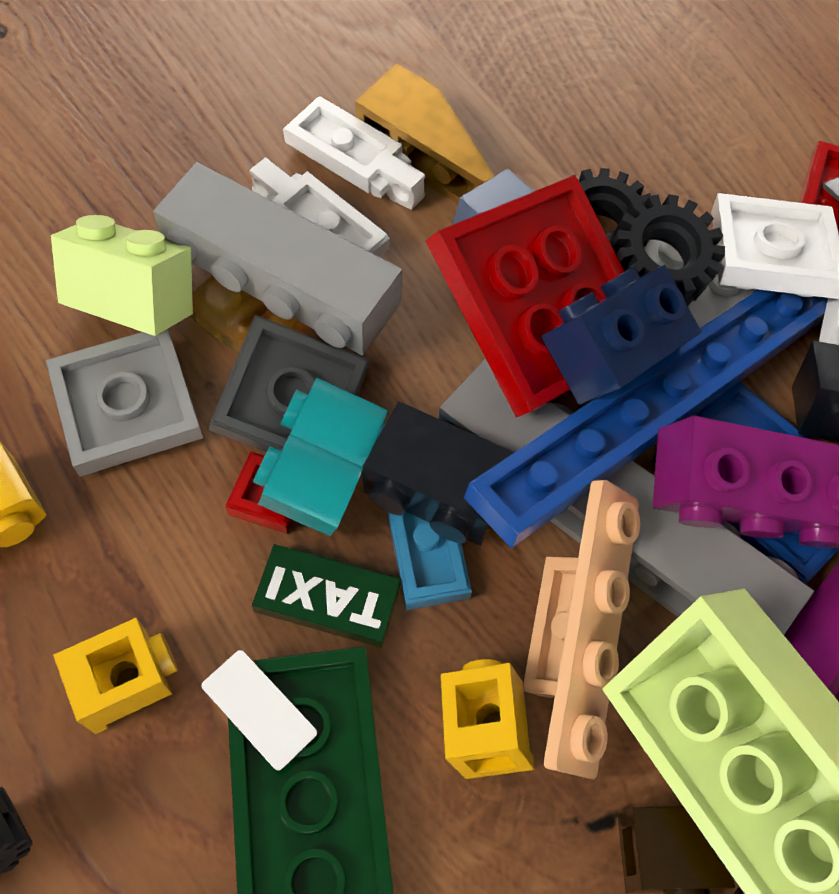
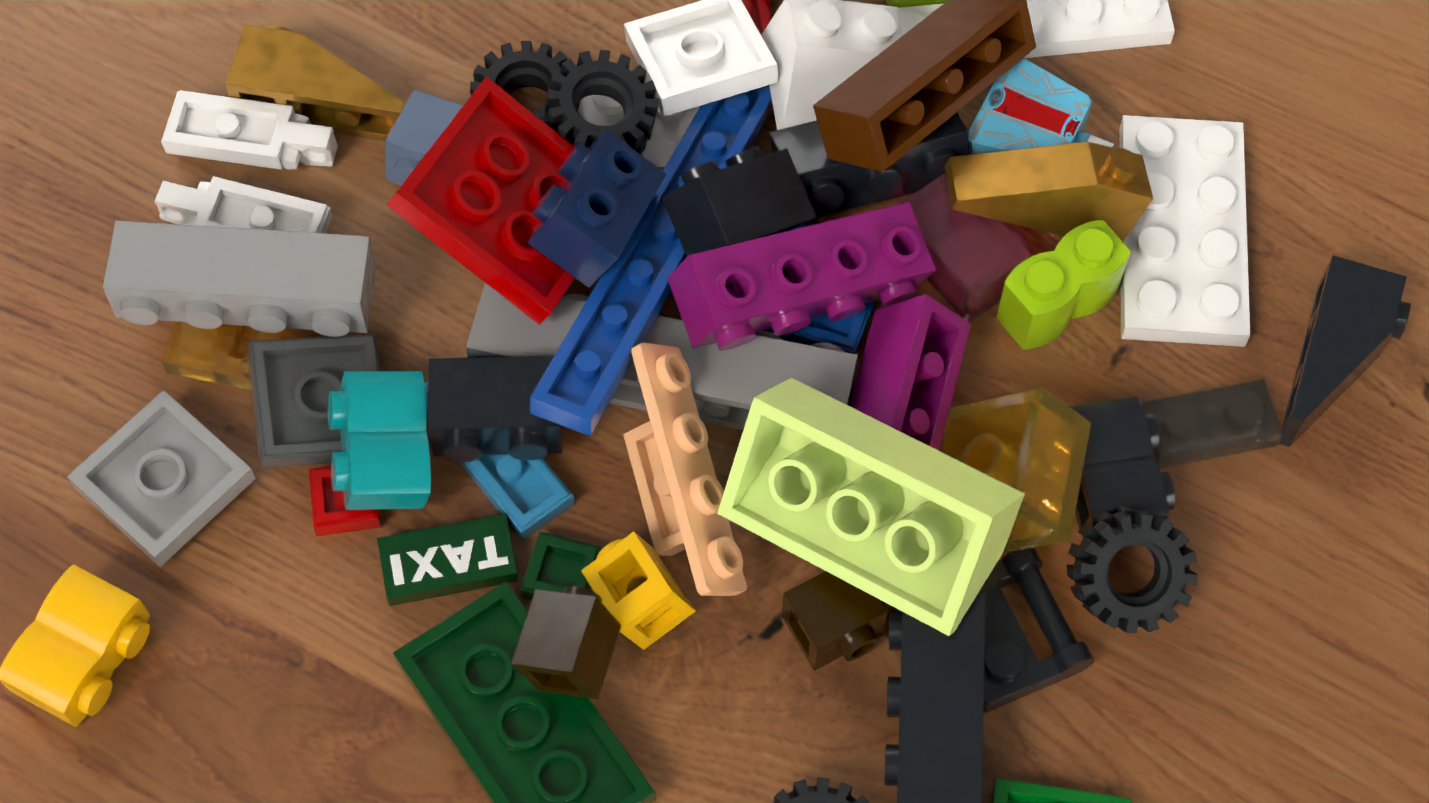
camera: 25 degrees left, 0 degrees up
yellowish green brick [51,215,193,336] -> none
yellow brick [53,618,178,734] -> none
white sticker [202,650,317,770] -> none
none -> dark brown brick [511,586,621,700]
none -> dark green tile [520,531,602,601]
none -> black brick [662,147,816,256]

